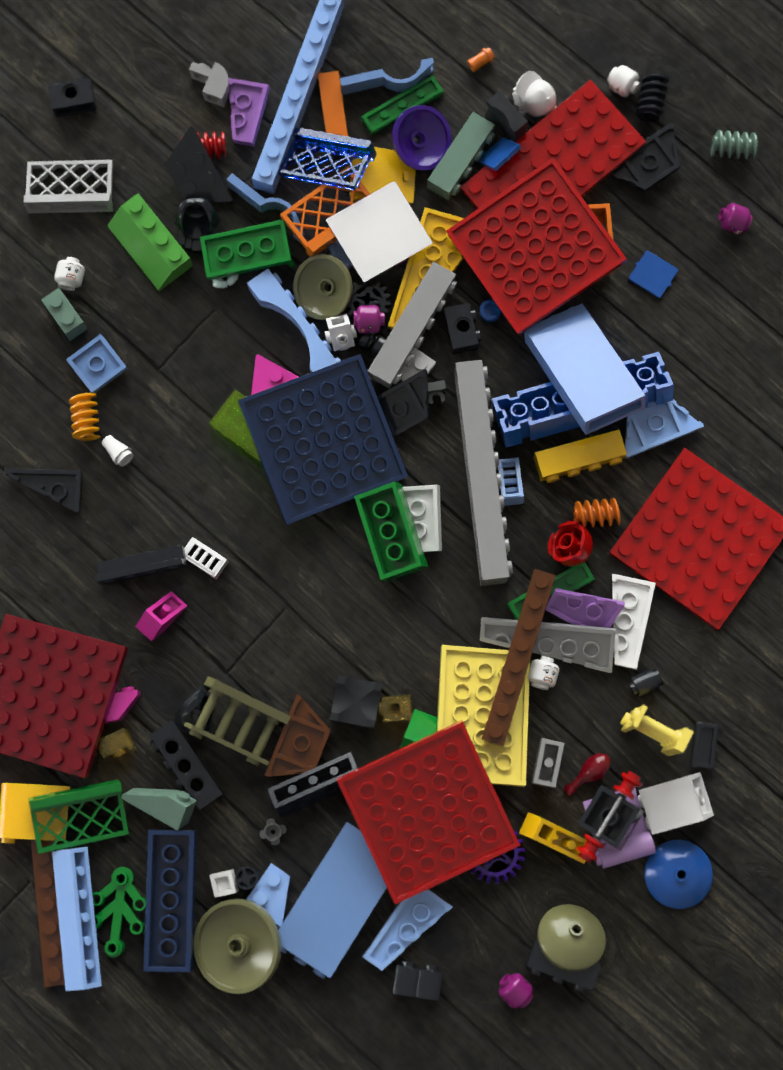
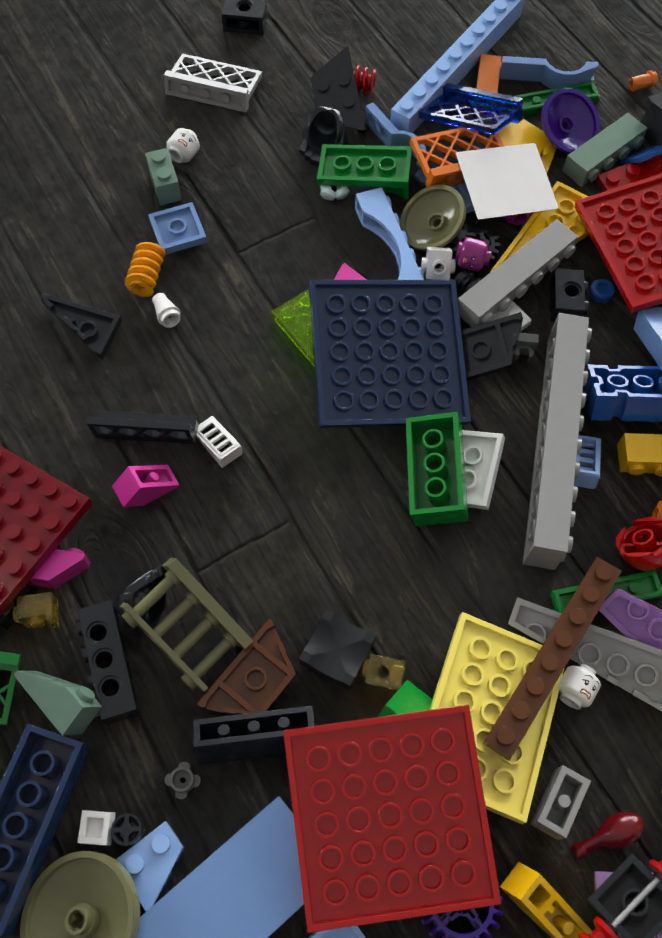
camera: 15 degrees right, 15 degrees down
bright green slope [107,193,193,291] -> none
light grey brick [189,62,230,107] -> none
medium lavender wing [229,78,270,146] -> none

